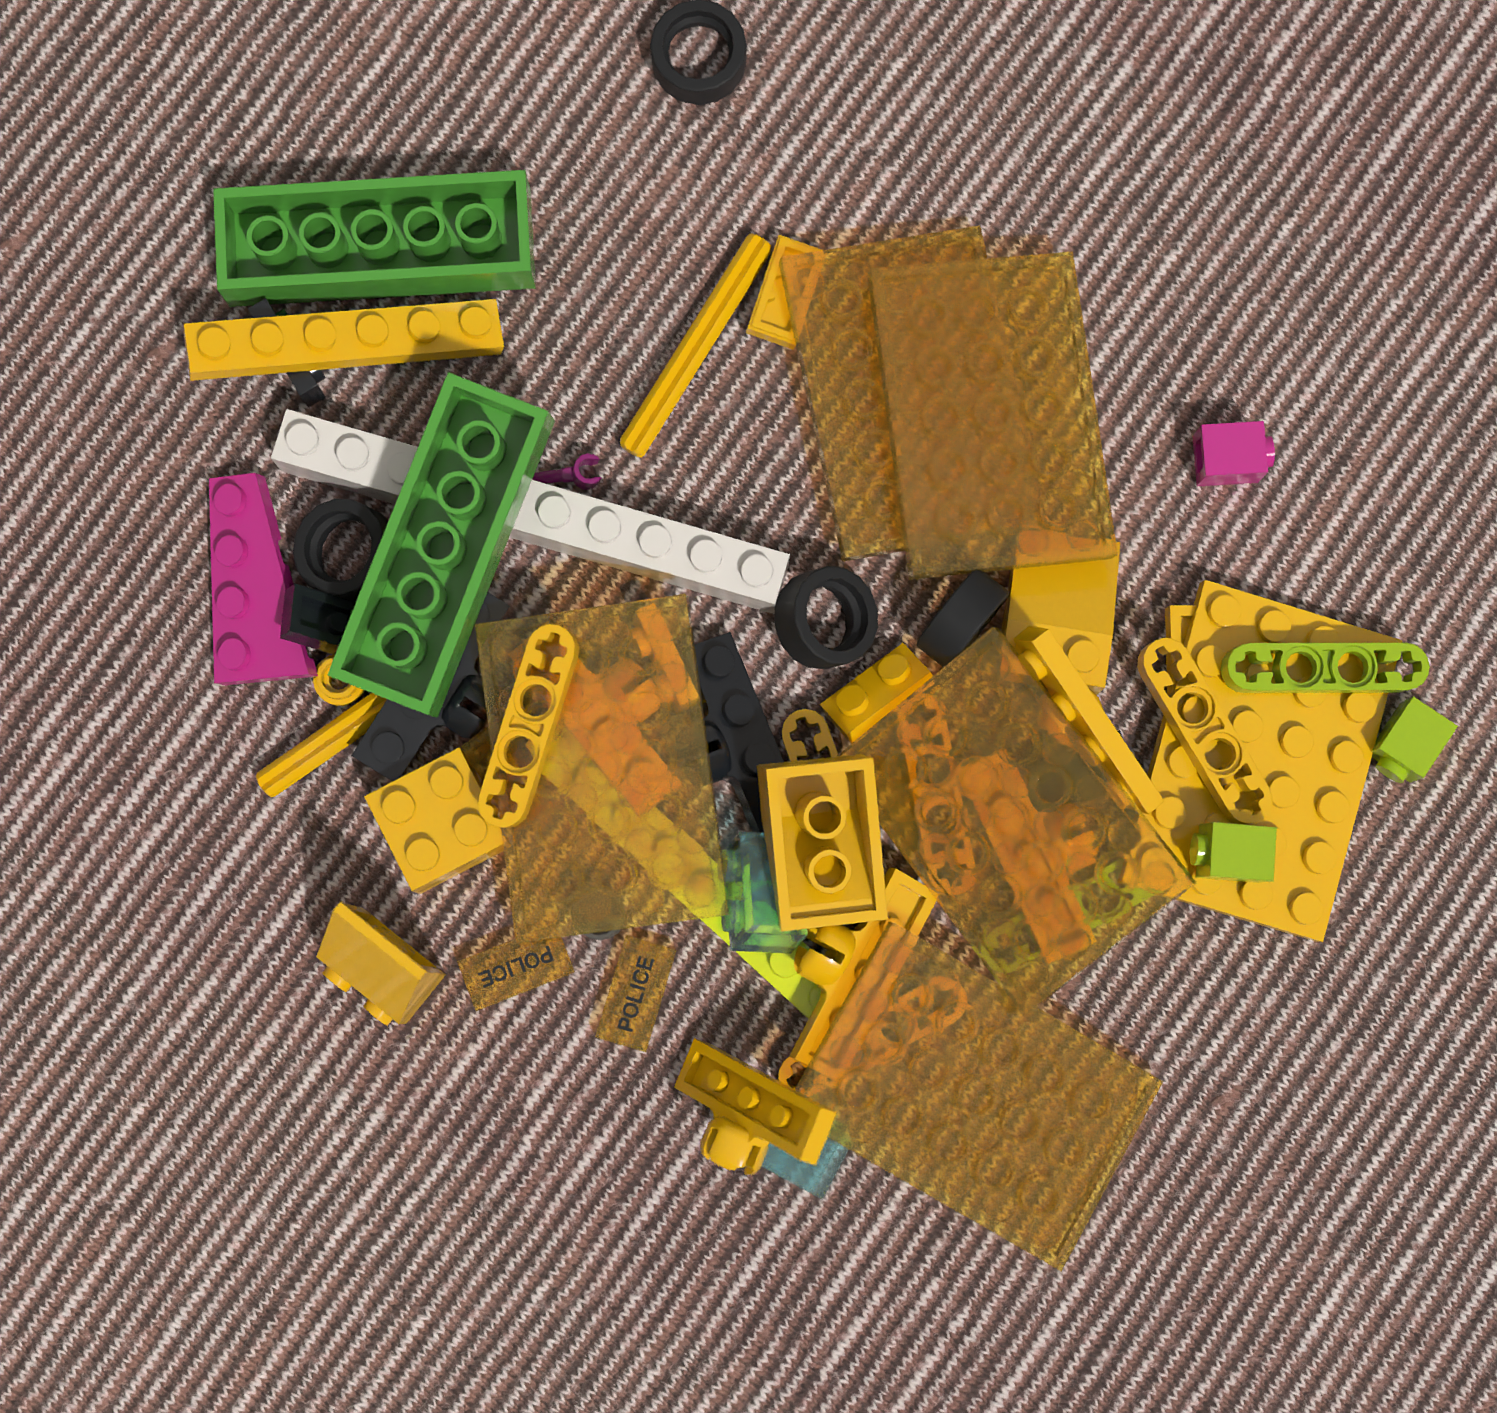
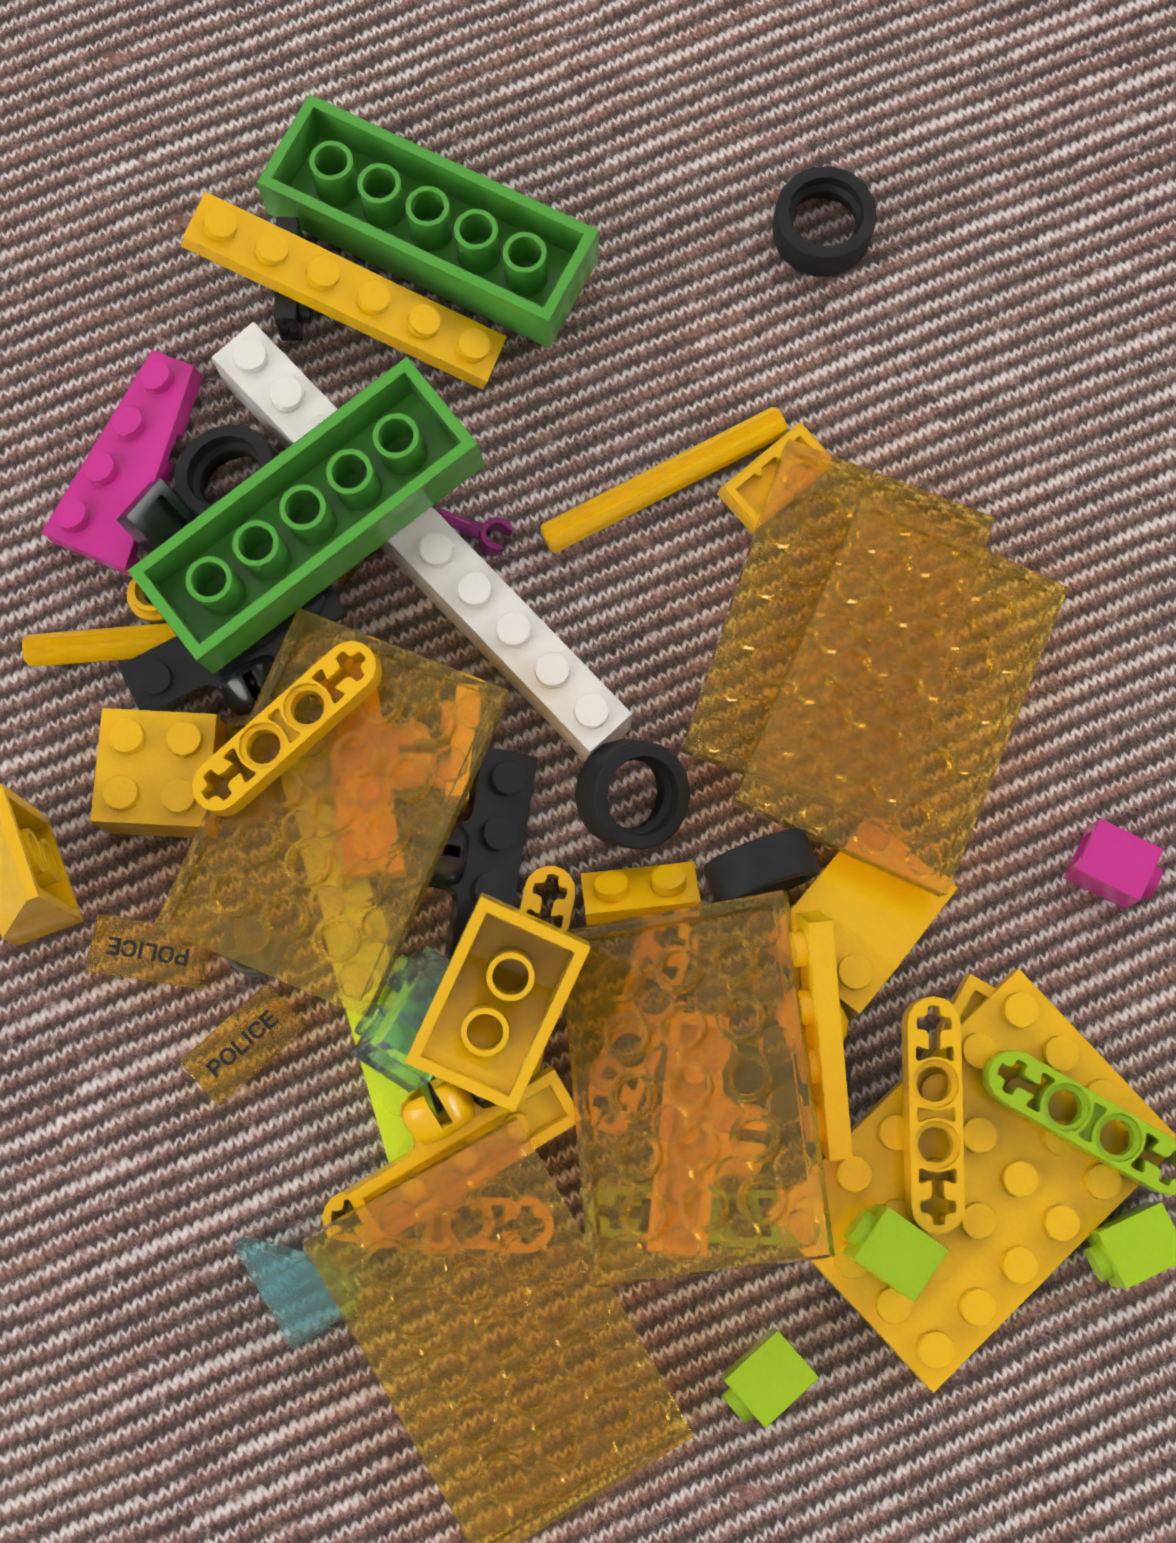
camera: 30 degrees right, 5 degrees down
yellow plate [674,1038,837,1175] -> none
none -> lime brick [720,1327,819,1428]

